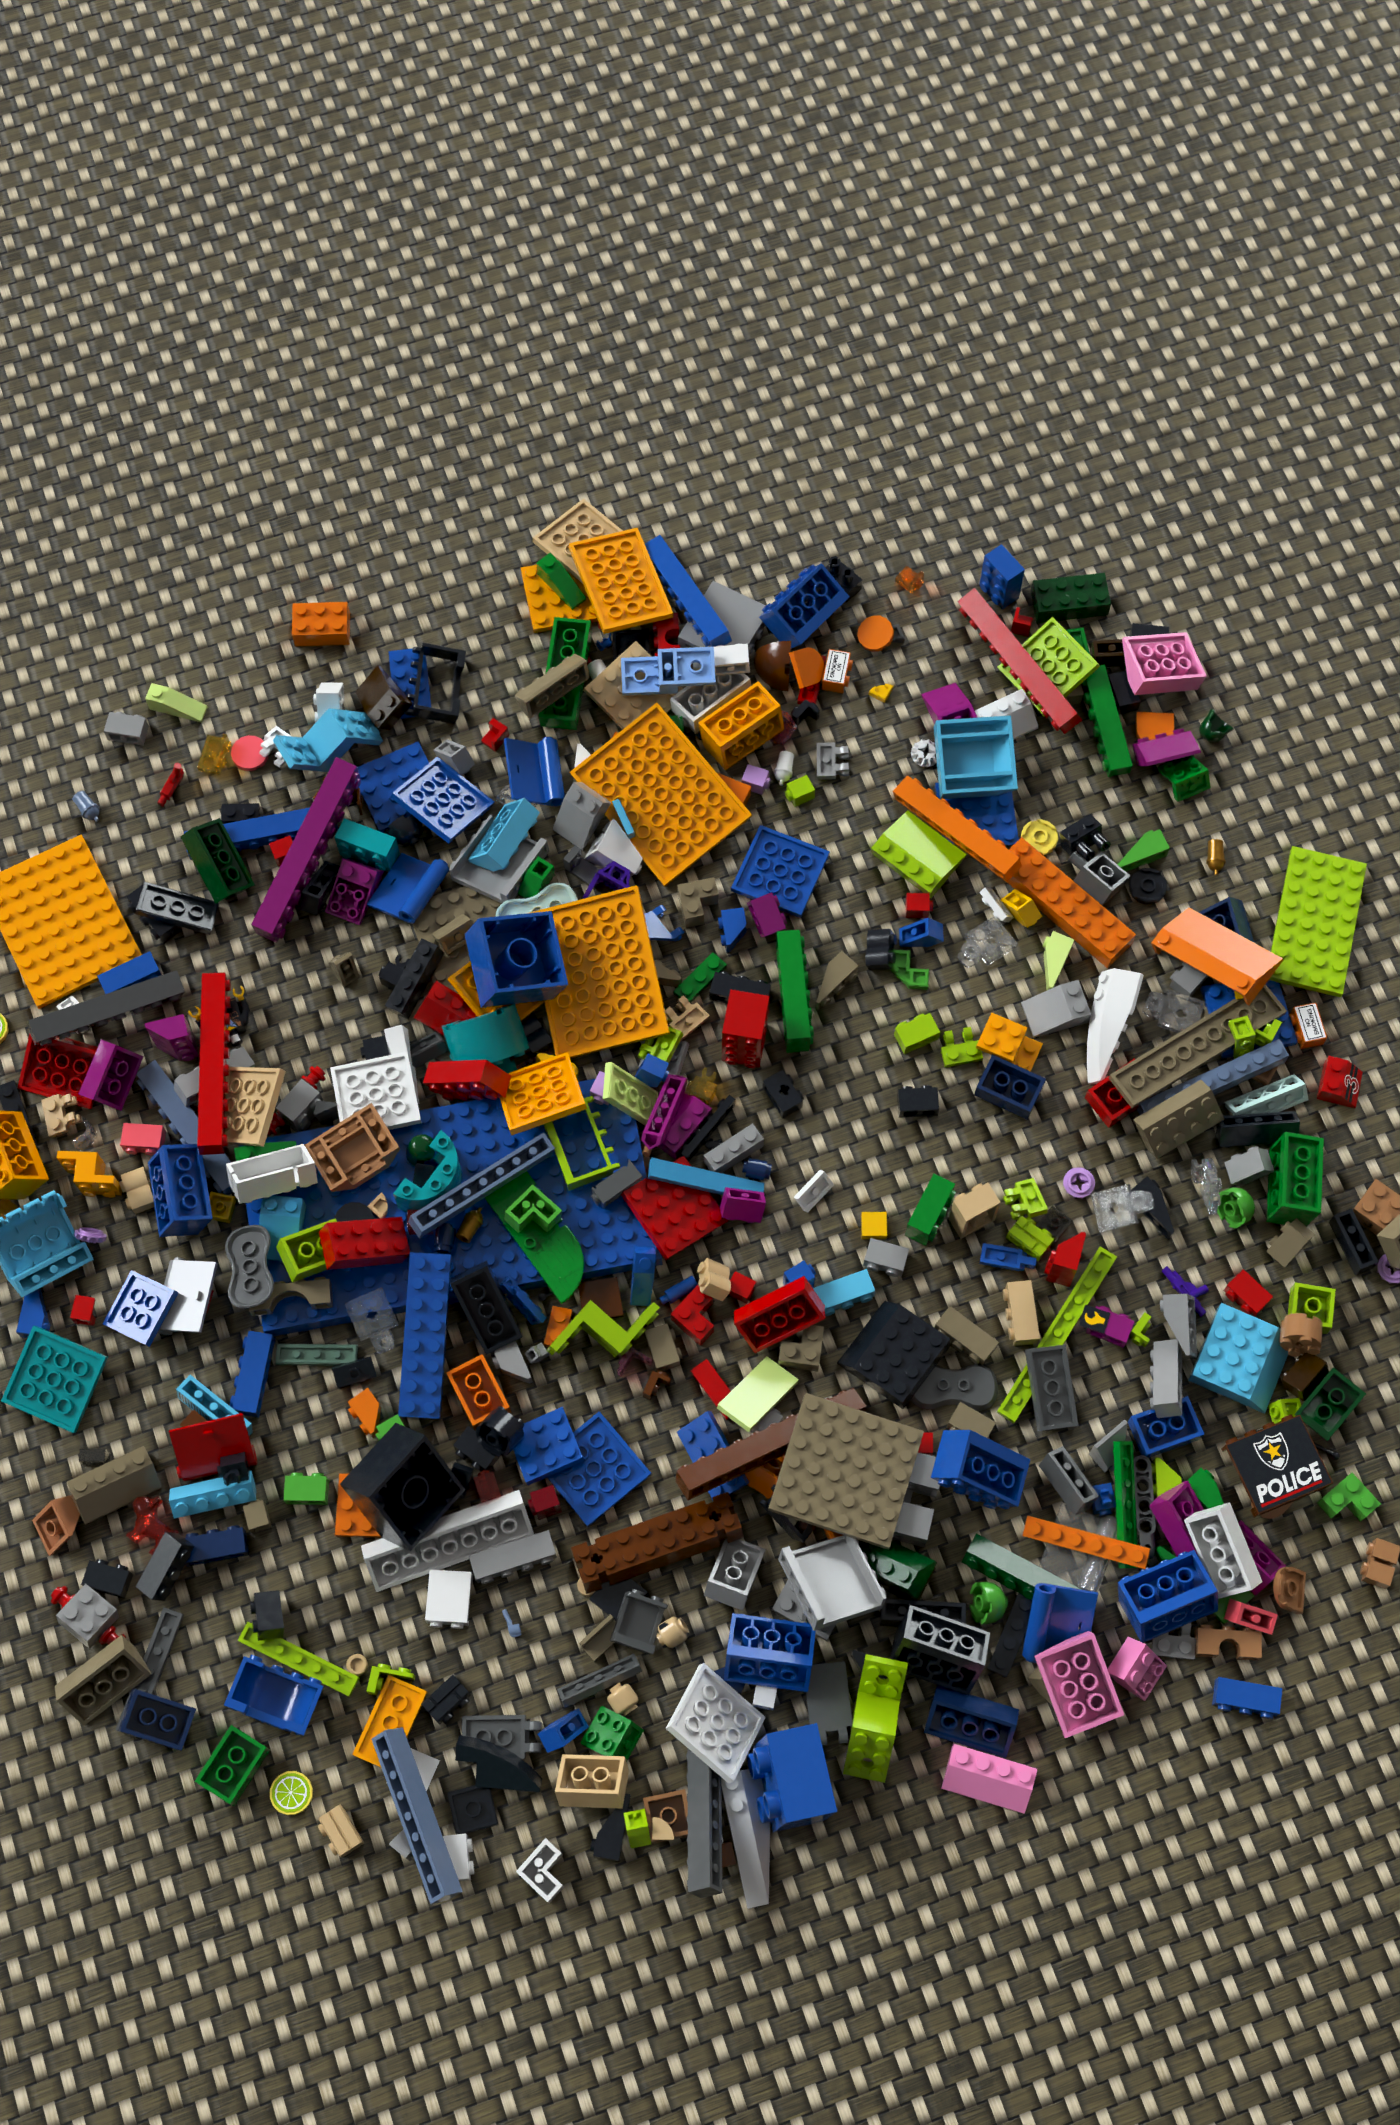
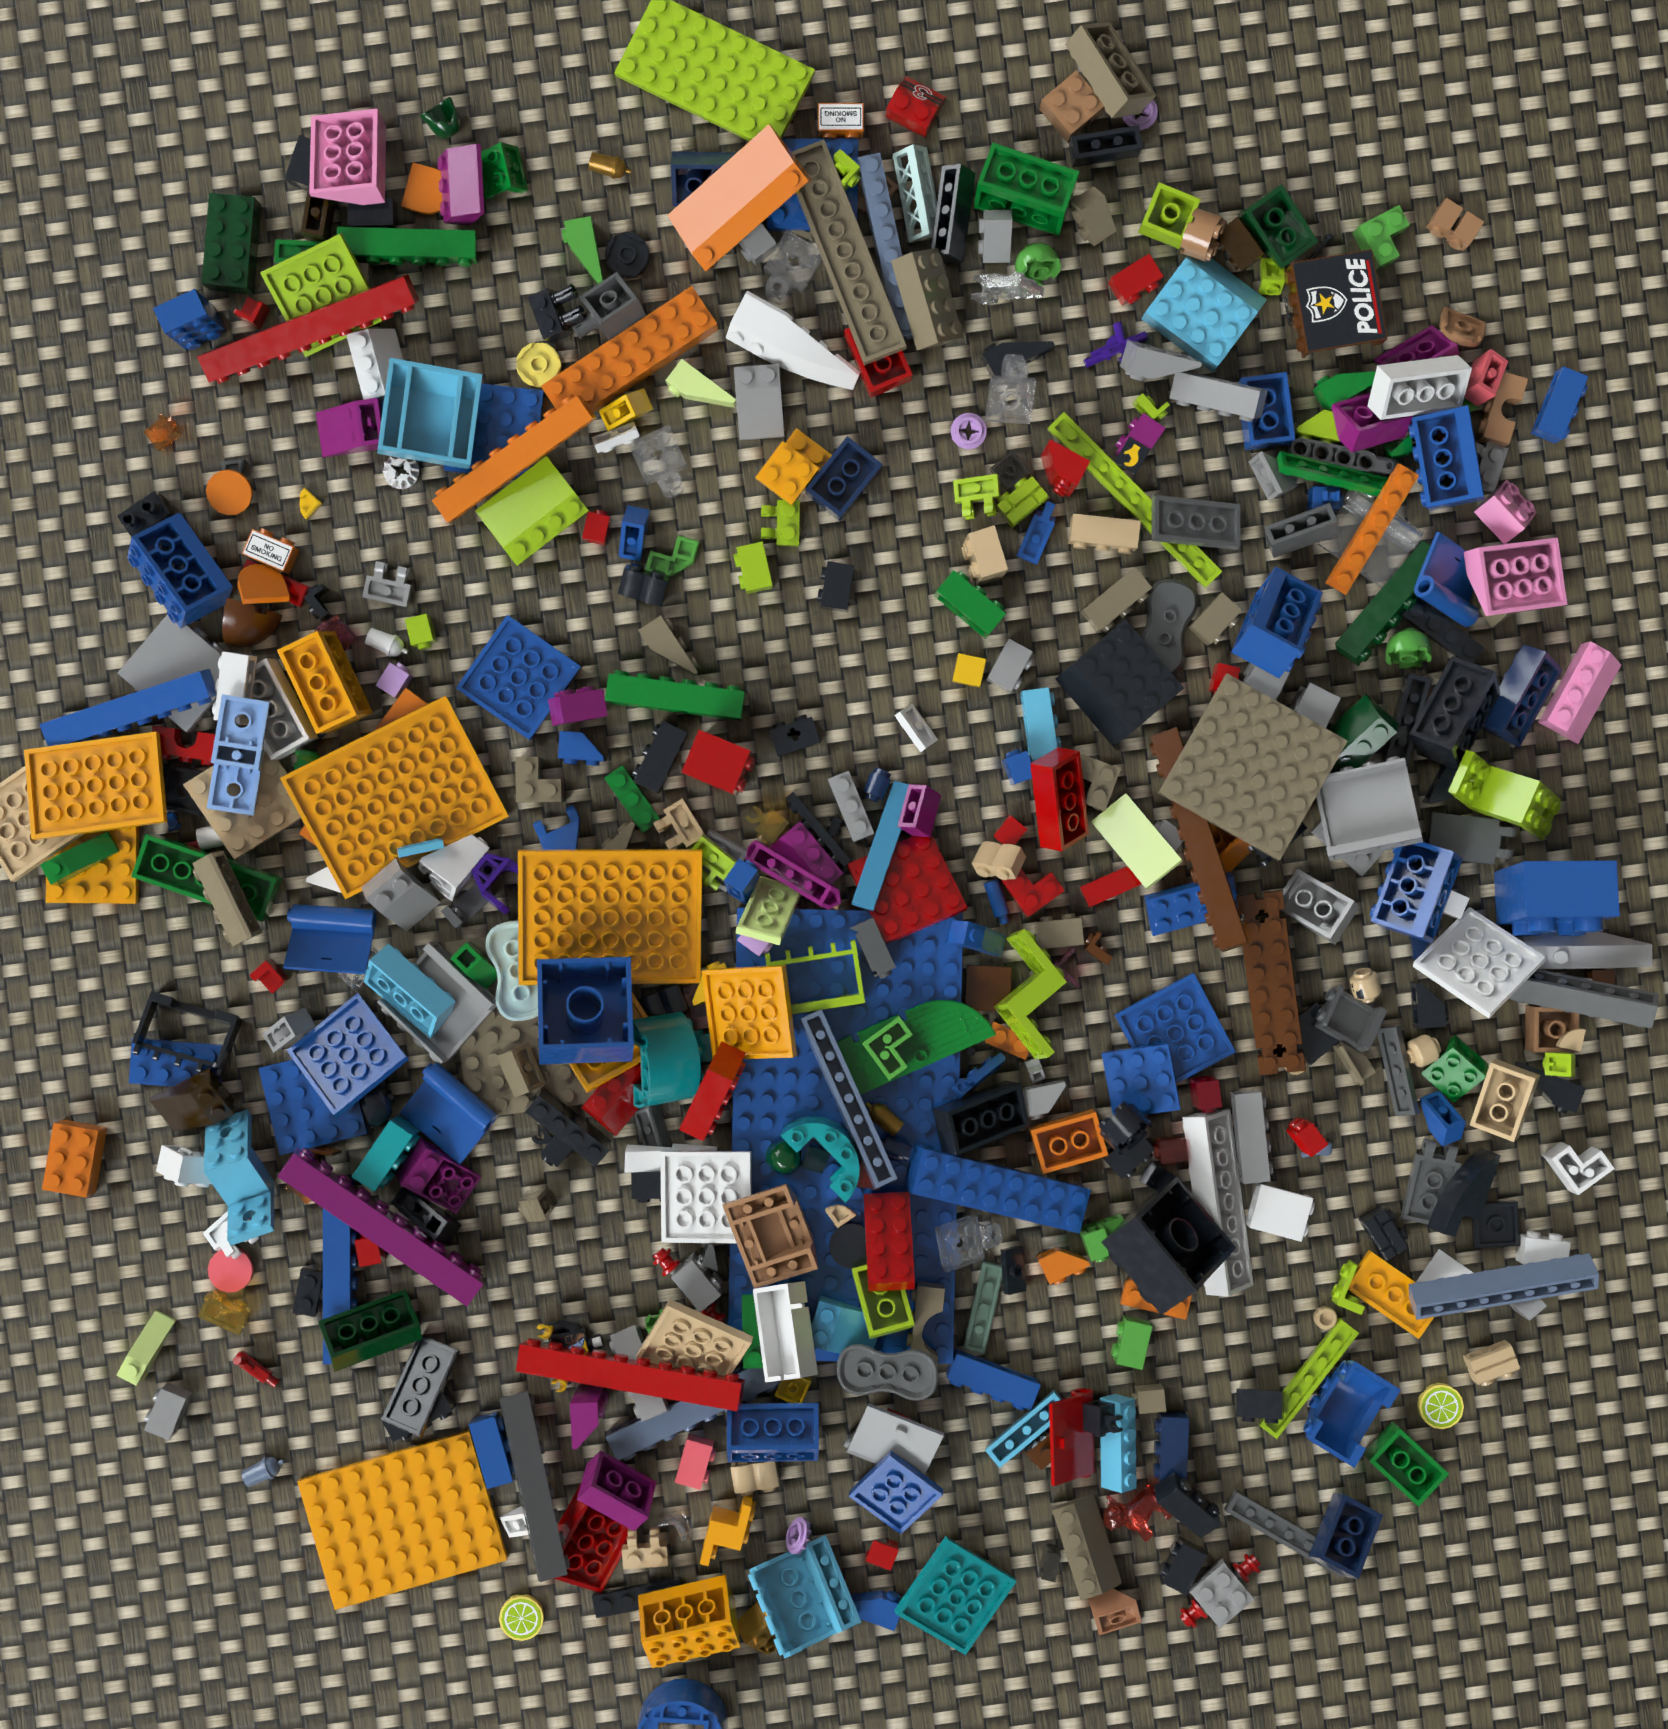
camera: 80 degrees left, 20 degrees up
dark tan slope [55,1635,151,1726] -> none
lime bracket [1228,1015,1256,1059] -> none
none -> red brick [1286,1117,1328,1157]
none -> black slope [1410,982,1449,1029]

